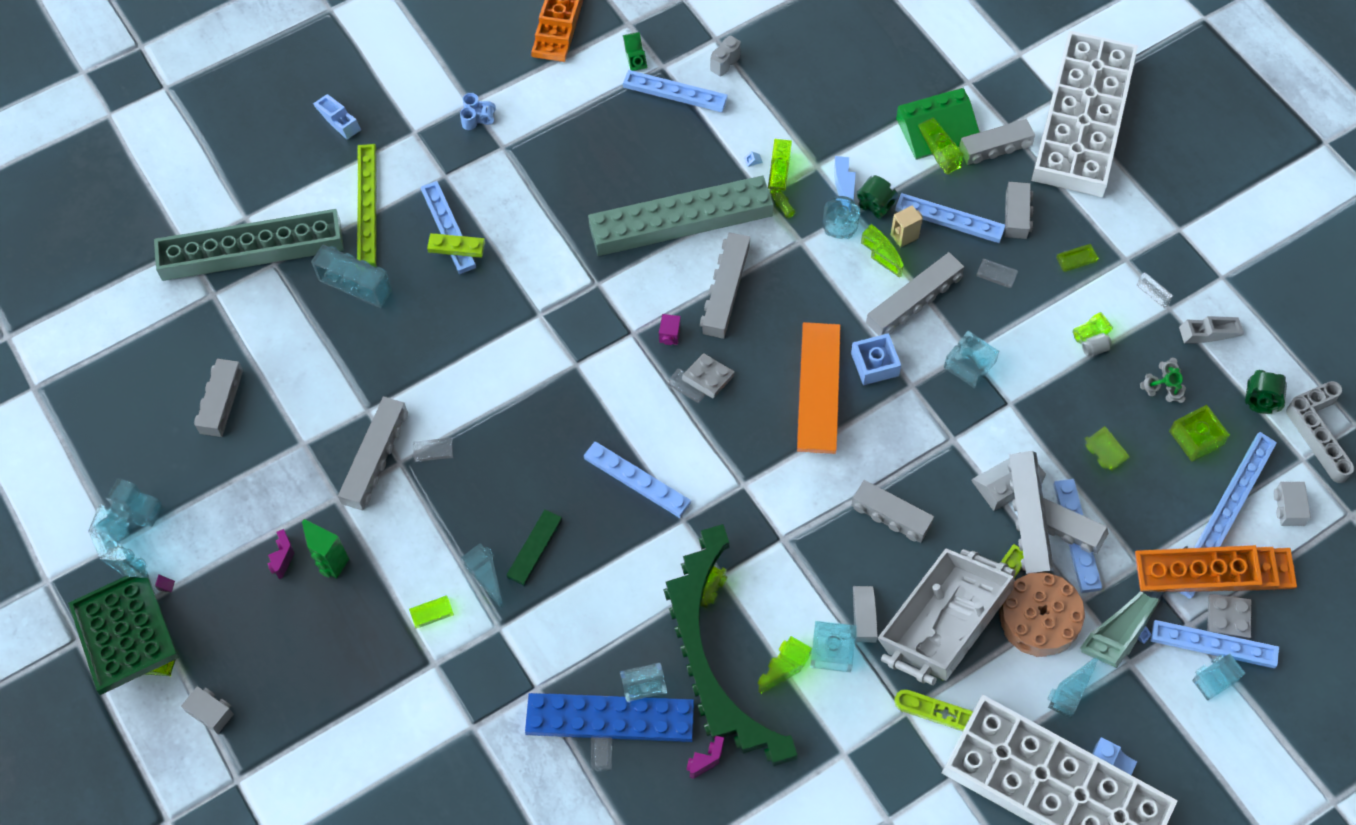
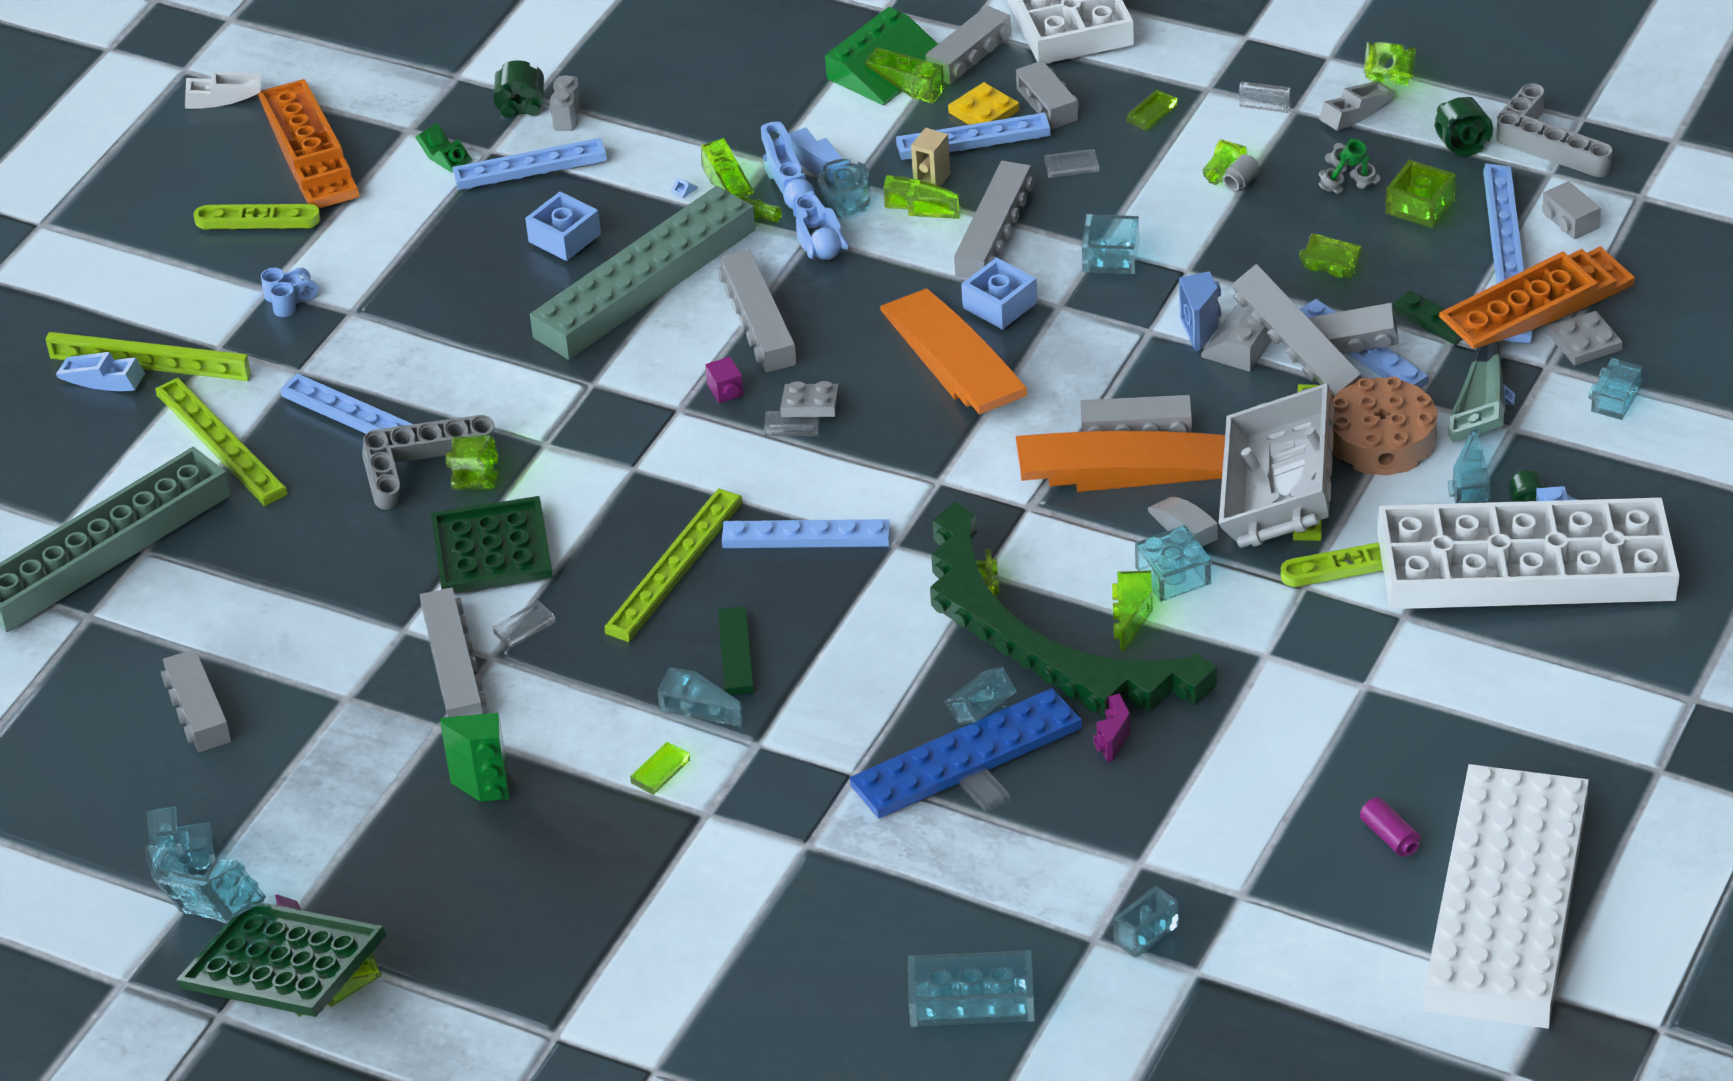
camera: 30 degrees left, 20 degrees down
light grey brick [181,686,234,734] -> none
magenta slope [267,529,295,579] -> none
clear light blue brick [311,245,392,308] -> none
lime plate [427,233,485,258] -> none
dark green brick [856,175,899,219] -> none
light blue plate [1151,620,1279,669] -> none
none -> lime plate [45,332,251,381]
none -> lime piece [194,204,321,230]
none -> light grey beam [362,415,494,510]
none -> dark green plate [431,496,553,593]
none -> clear neon green brick [446,436,498,490]
none -> dark green brick [493,60,544,118]
none -> light blue brick [525,192,601,261]
none -> lime tile [604,488,743,642]
none -> light blue piece [761,122,849,260]
none -> yellow plate [948,82,1020,125]
none -> orange slope [1016,431,1225,492]
none -> medium blue slope [1179,271,1221,351]
none -> clear neon green brick [1363,42,1416,85]
none -> dark green plate [1393,290,1463,345]
none -> dark green head [1508,470,1546,502]

